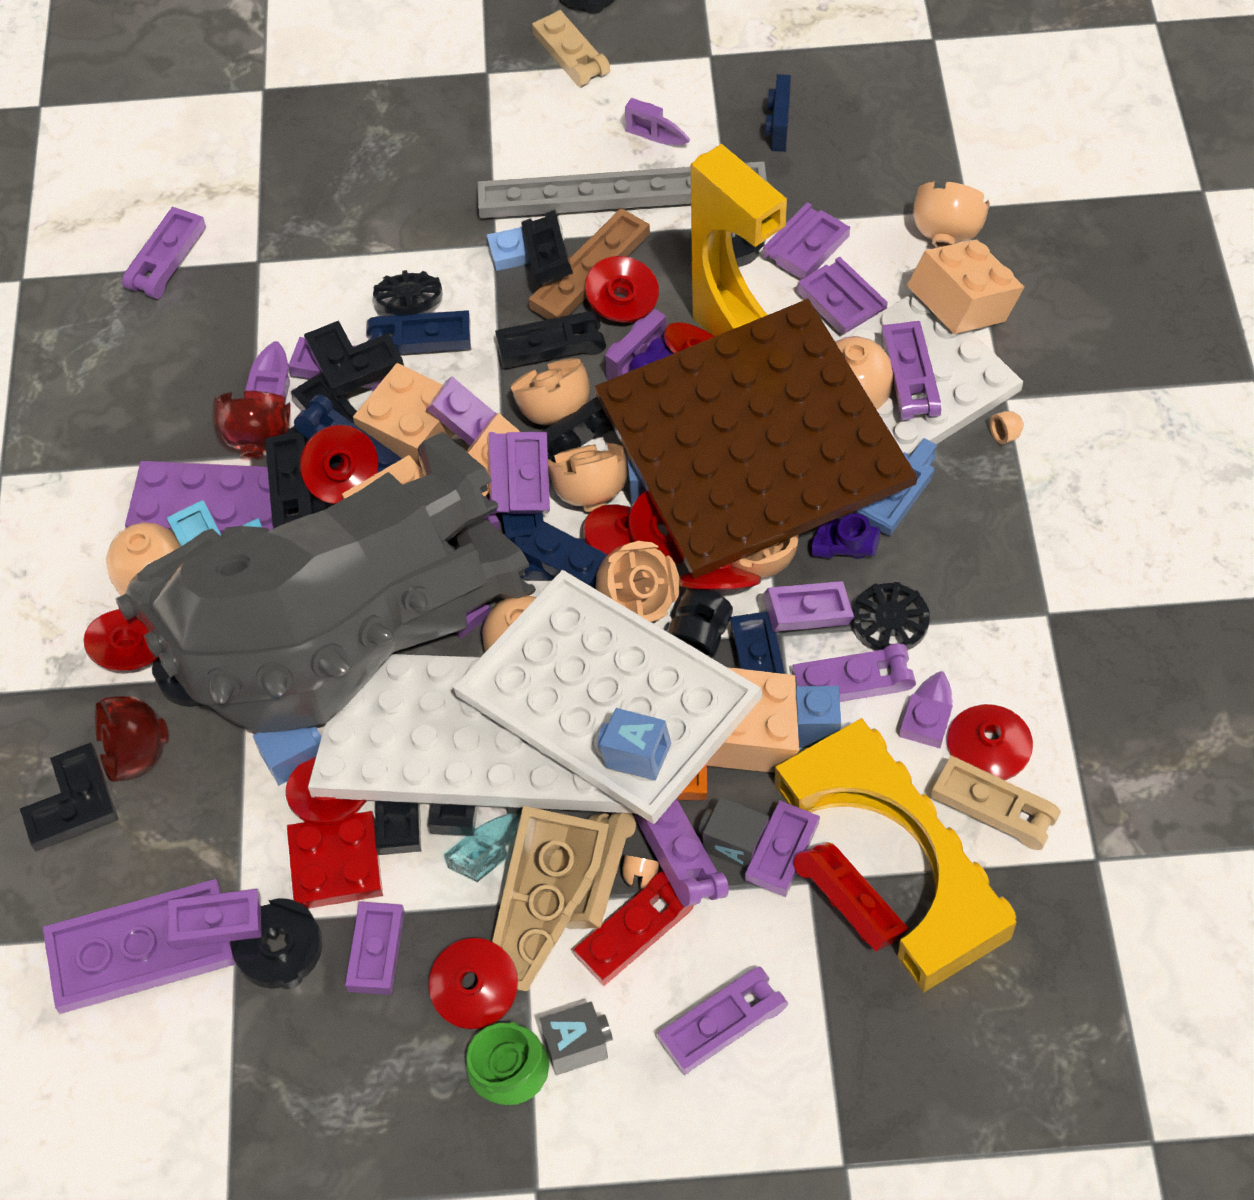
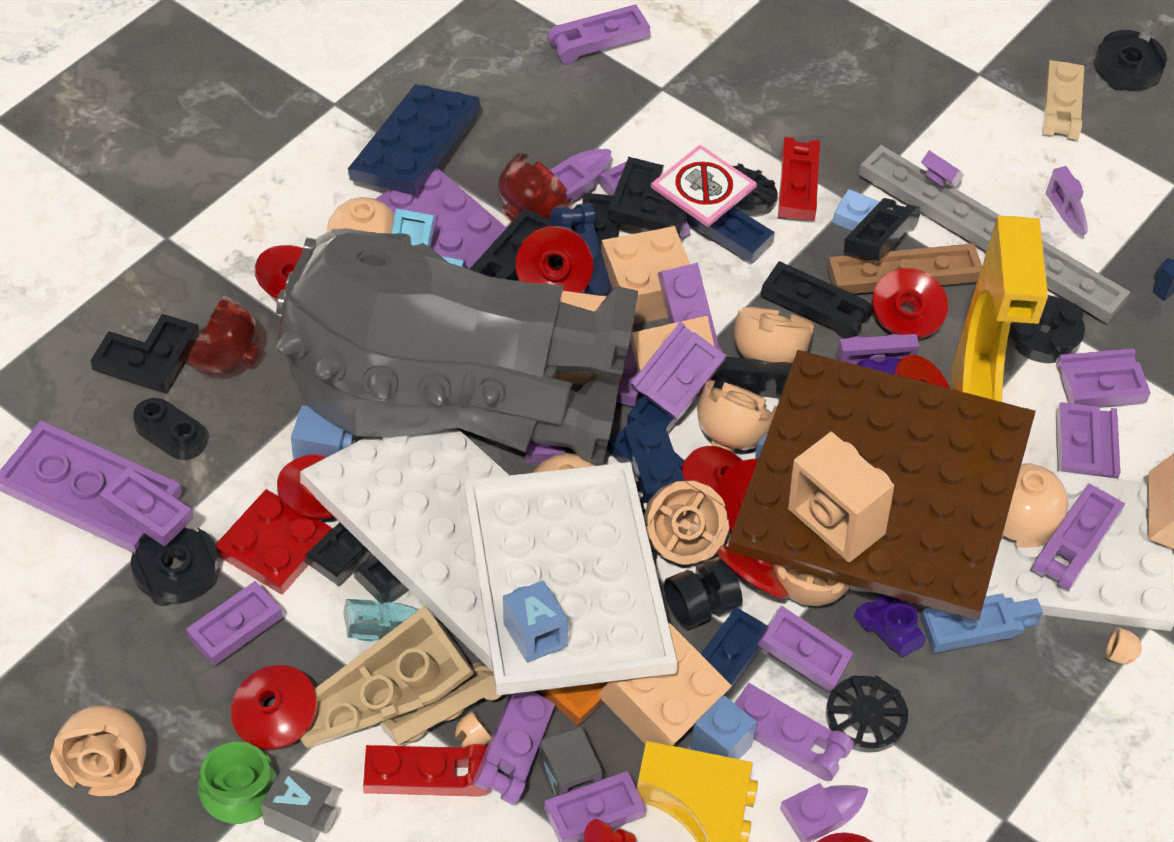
camera: 35 degrees right, 5 degrees down
none -> light nougat cylinder [50,705,147,796]
none -> black plate [133,398,206,460]
none -> dark blue plate [348,84,481,195]
none -> piece [651,145,757,227]
none -> red plate [778,136,820,221]
none -> light nougat brick [788,432,894,563]
none -> medium lavender plate [921,150,964,187]

